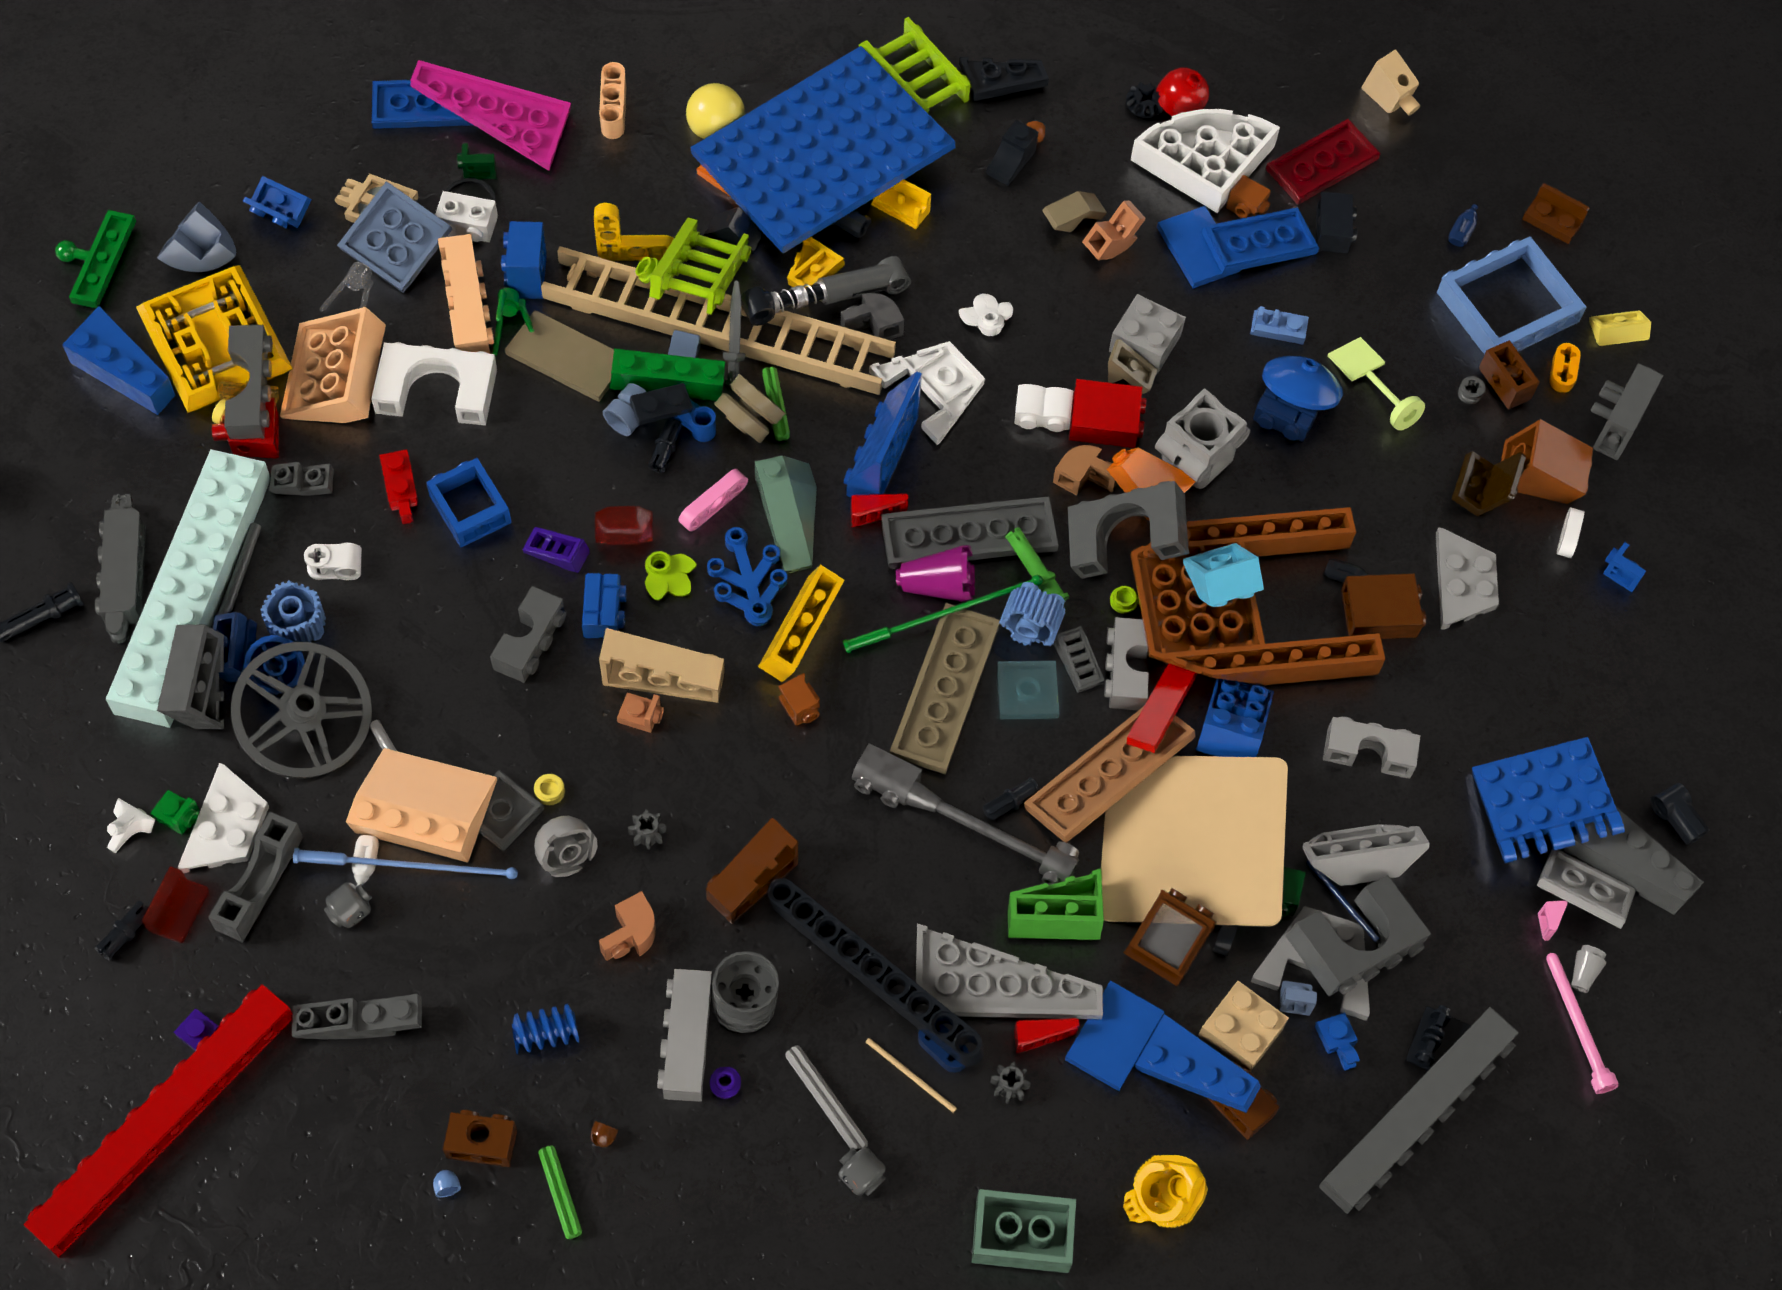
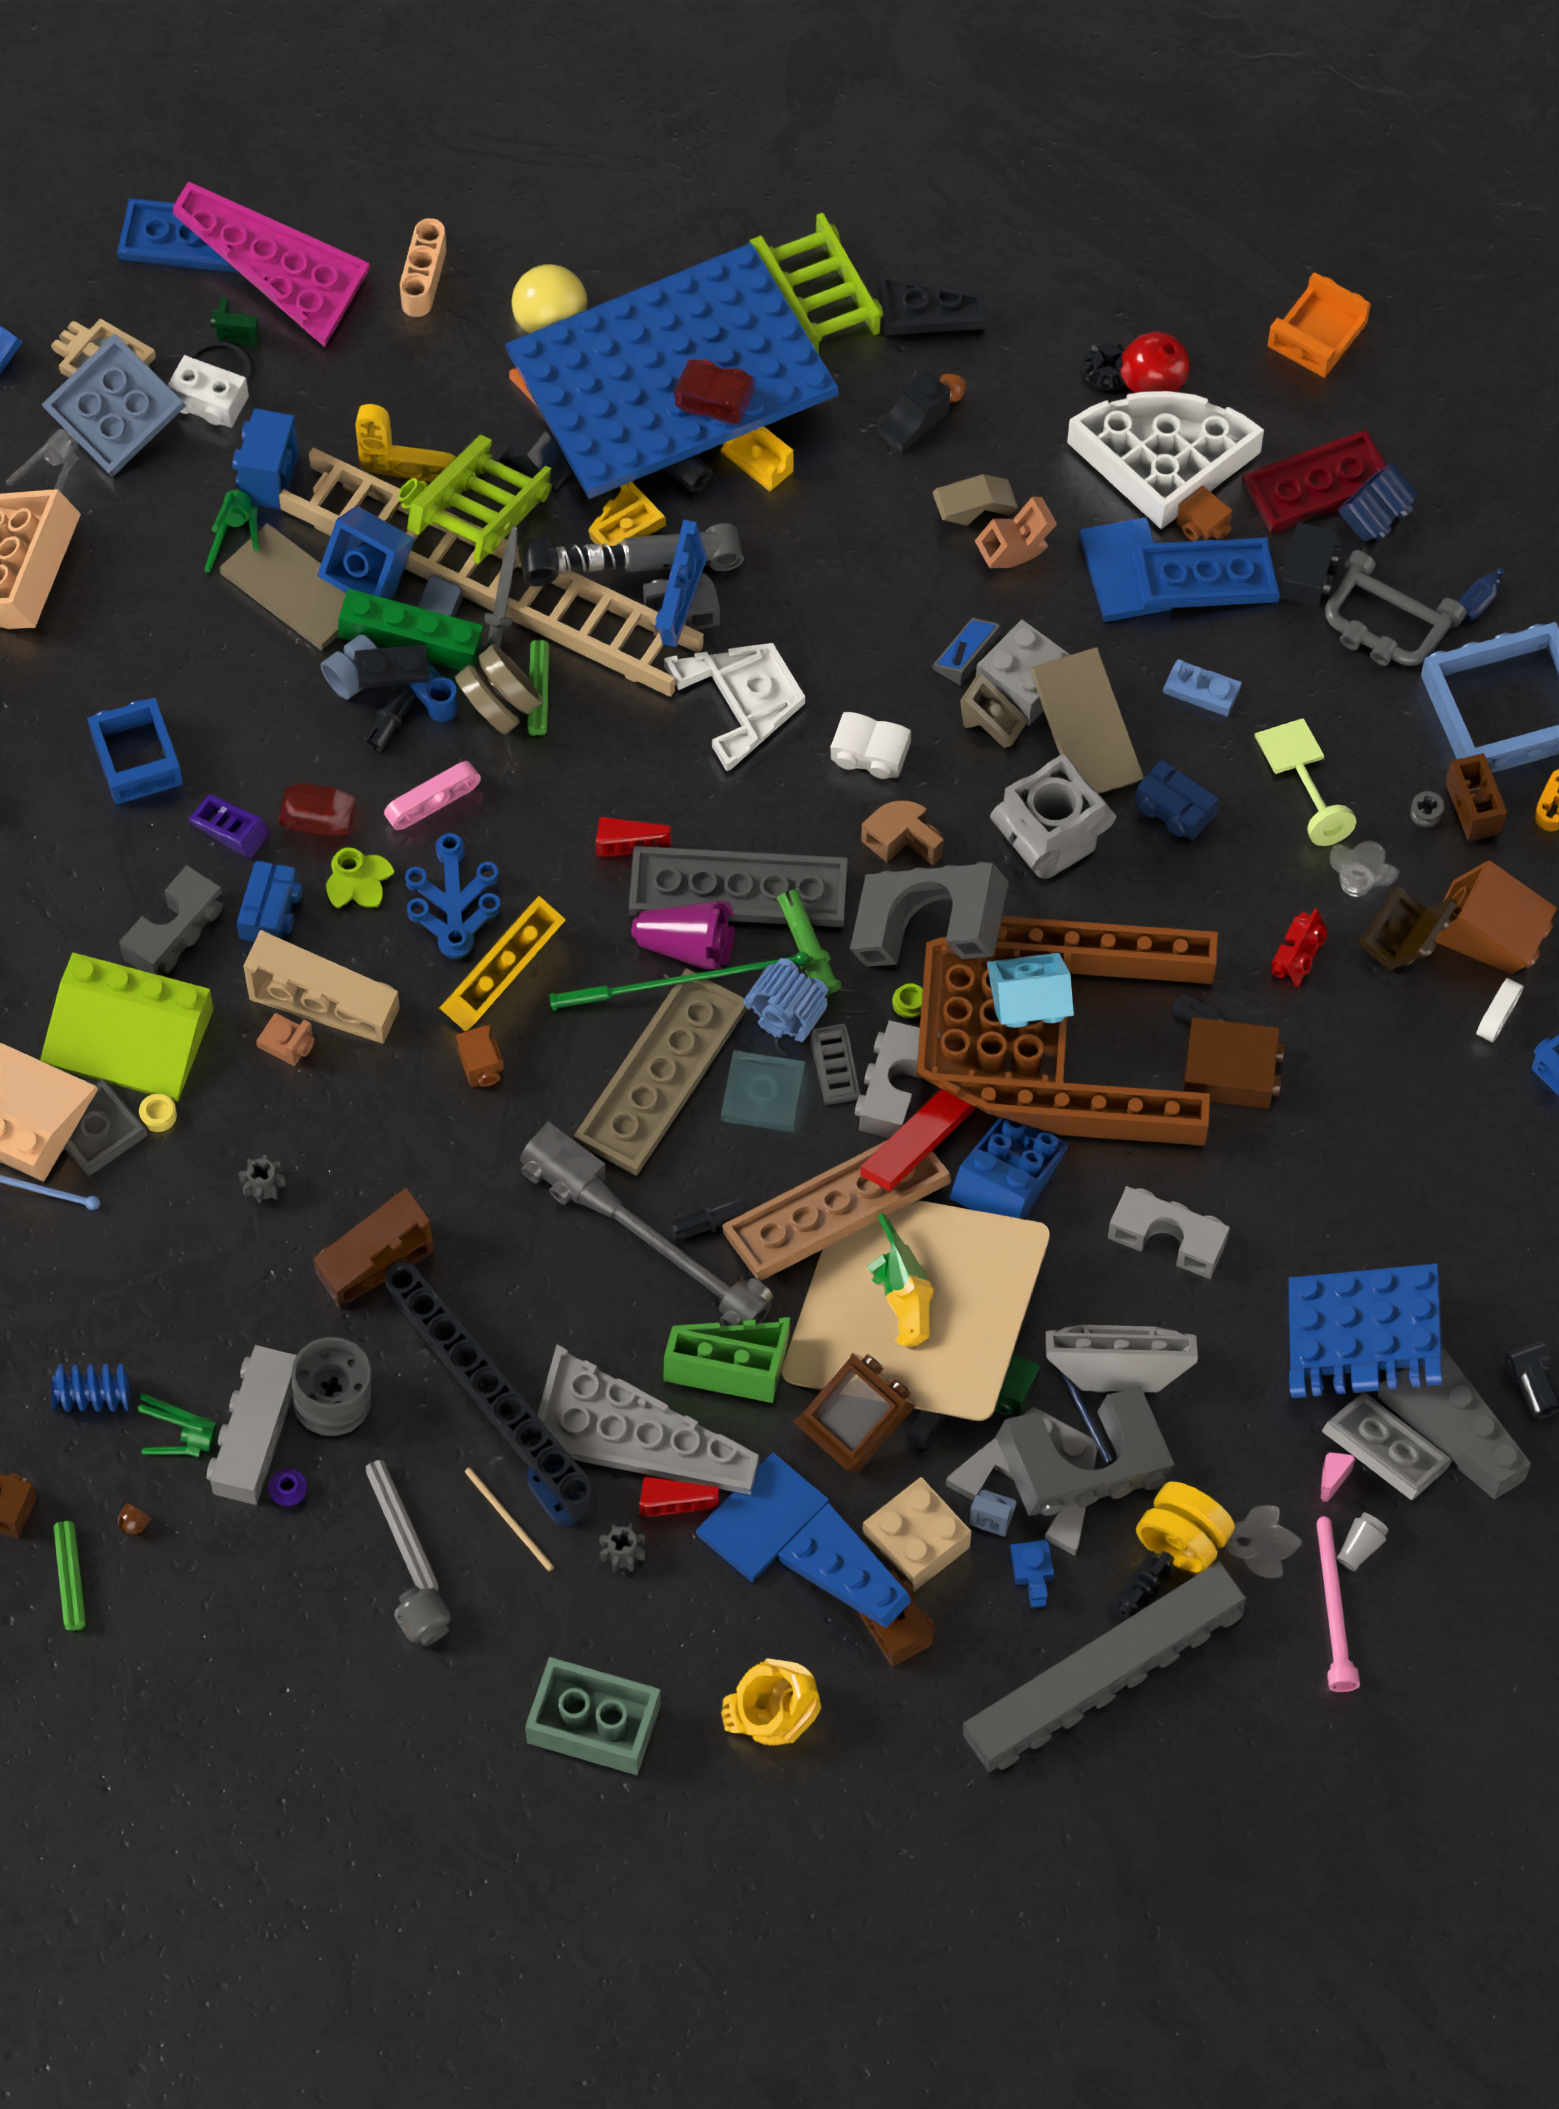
camera: 15 degrees right, 0 degrees up
white arch [371,342,497,426] -> none
red hinge [379,449,418,524] -> none
light nougat wedge [438,234,494,354] -> none
light grey cylinder [534,815,598,877] -> none
nougat brick [599,891,656,961] -> none
sand green wedge [755,455,817,574] -> none
blue slope [844,372,922,497] -> none
white plate [959,293,1013,336] -> none
red brick [1069,379,1146,448] -> none
orange slope [1106,447,1195,520] -> none
blue dish [1262,356,1343,410] -> none
tan torso [1361,49,1421,116] -> none
light grey wing [1436,528,1499,629] -> none
none -> lime slope [40,952,214,1102]
none -> green plant [138,1393,217,1458]
none -> blue brick [317,506,415,599]
none -> blue wing [655,520,707,647]
none -> clear red brick [674,359,754,424]
none -> animal [867,1213,934,1347]
none -> slope [932,618,1001,686]
none -> dark tan tile [1030,647,1144,795]
none -> yellow wheel [1136,1481,1235,1576]
none -> clear plate [1226,1505,1301,1578]
none -> orange panel [1267,272,1371,378]
none -> red hinge [1271,909,1327,987]
none -> dark grey bar [1325,550,1467,666]
none -> clear plate [1330,841,1399,897]
none -> dark blue brick [1338,463,1419,542]

